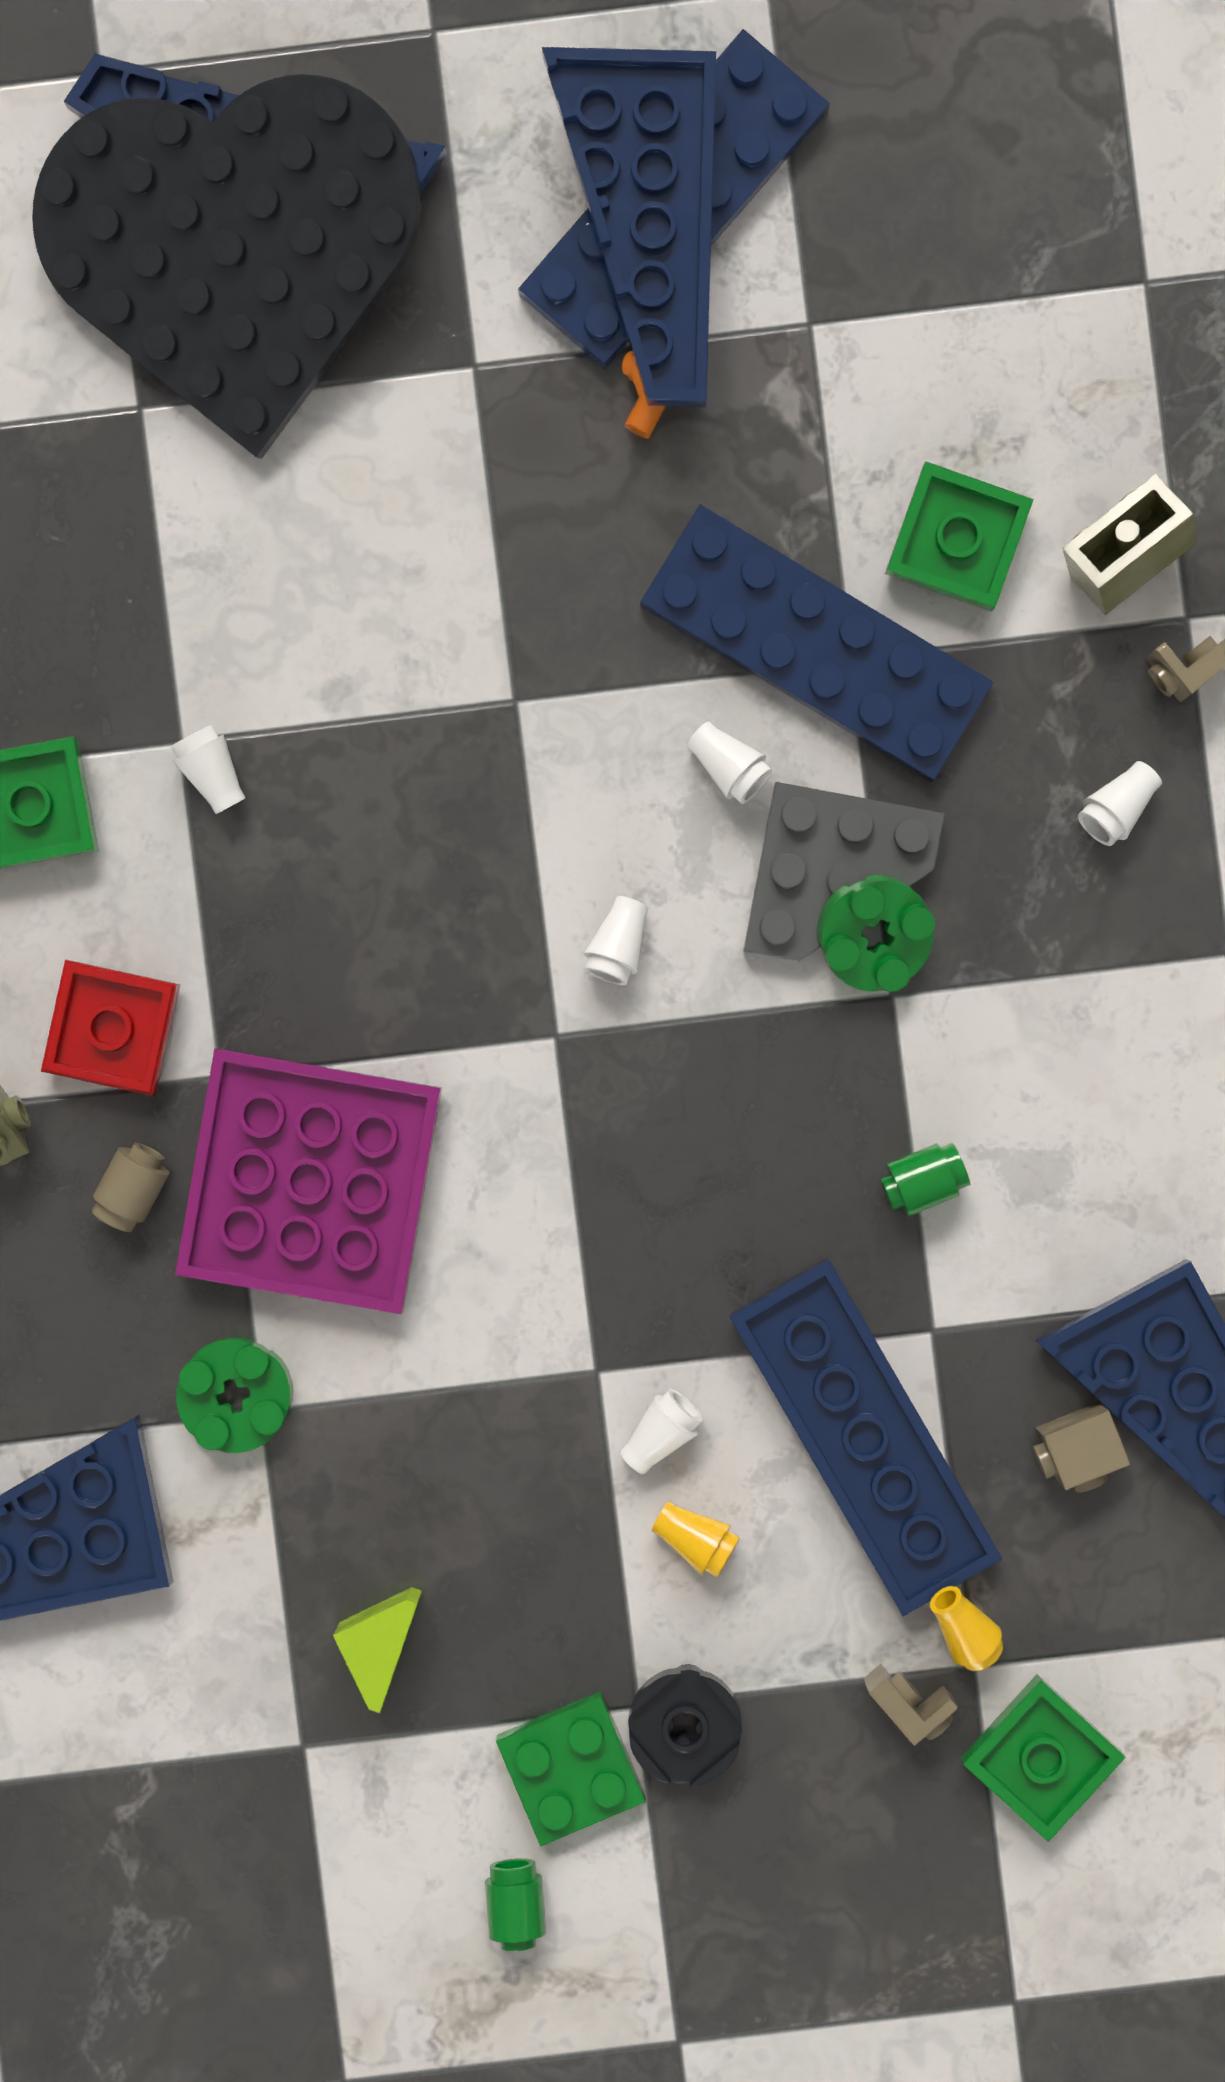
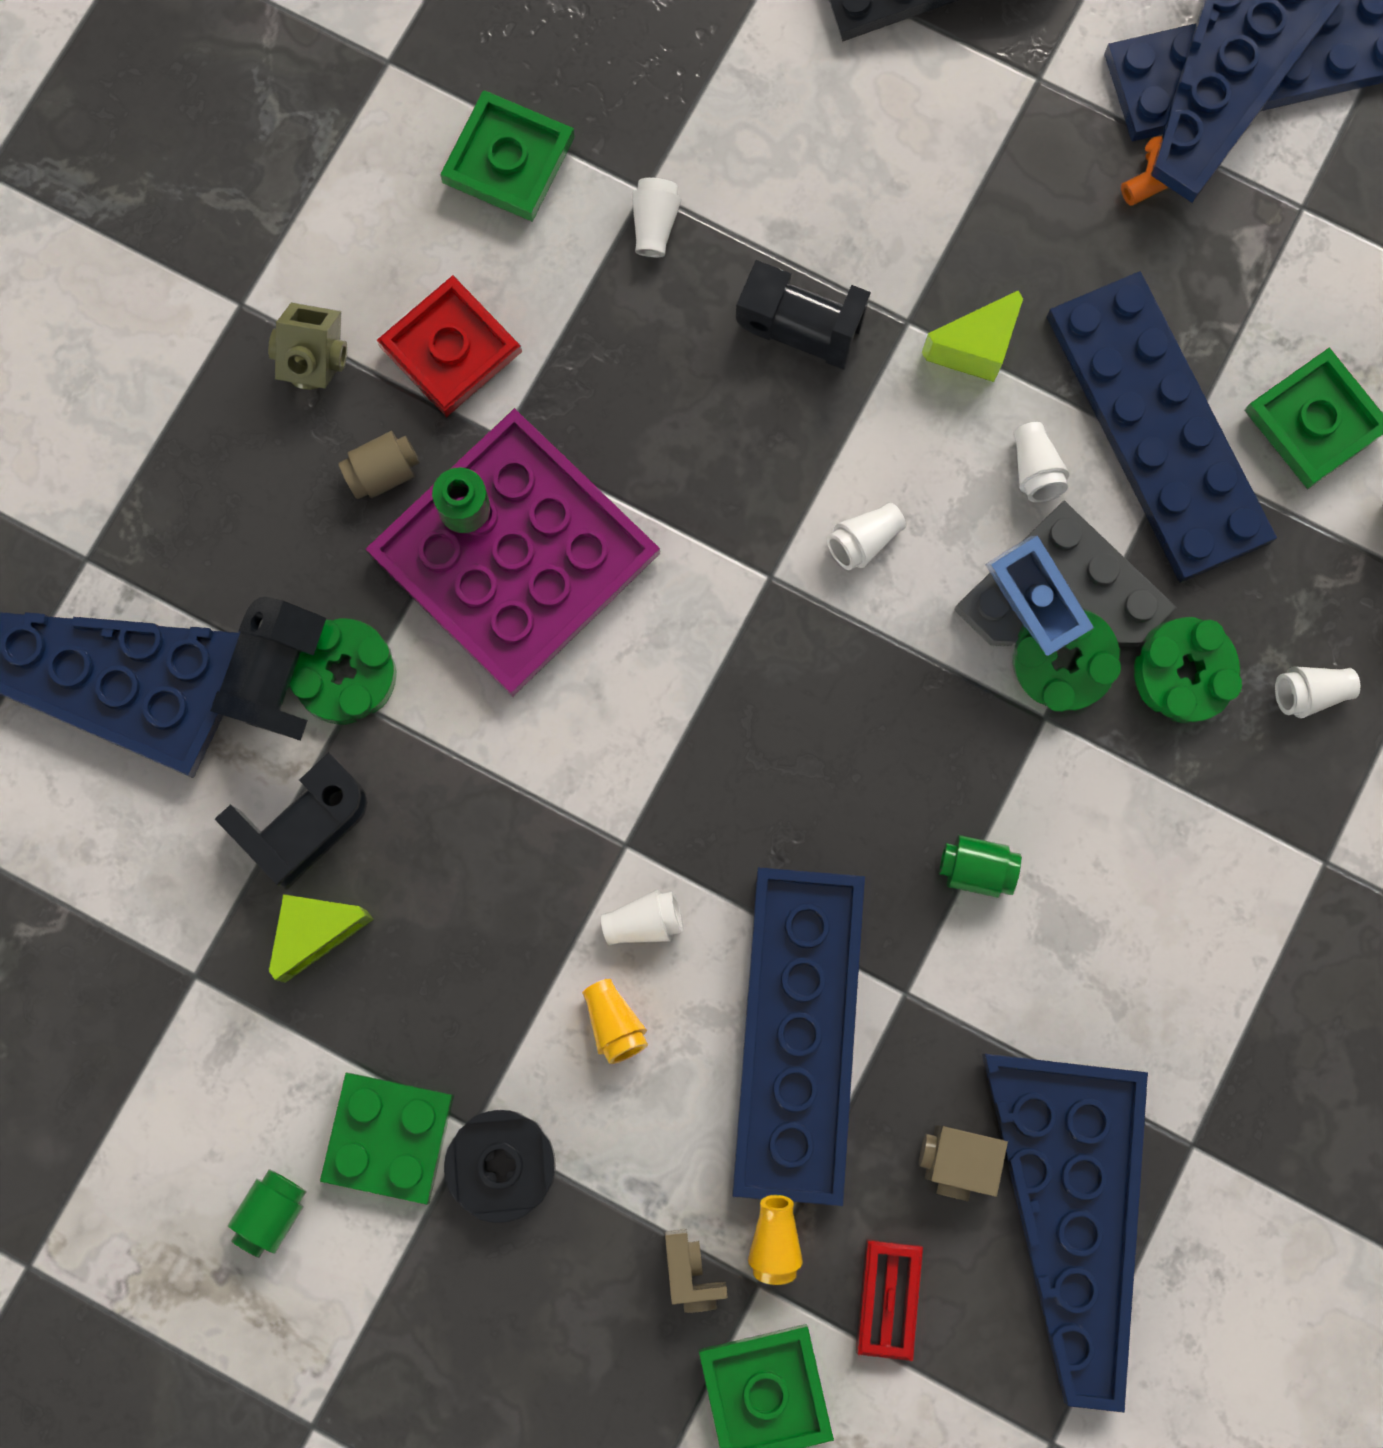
camera: 30 degrees right, 10 degrees down
none -> black piece [210,597,326,741]
none -> black piece [215,752,368,890]
none -> green brick [432,467,490,533]
none -> black piece [736,260,871,370]
none -> red tile [856,1239,923,1361]
none -> lime slope [922,290,1023,382]
none -> medium blue slope [985,536,1094,656]
none -> green plate [1134,617,1242,723]

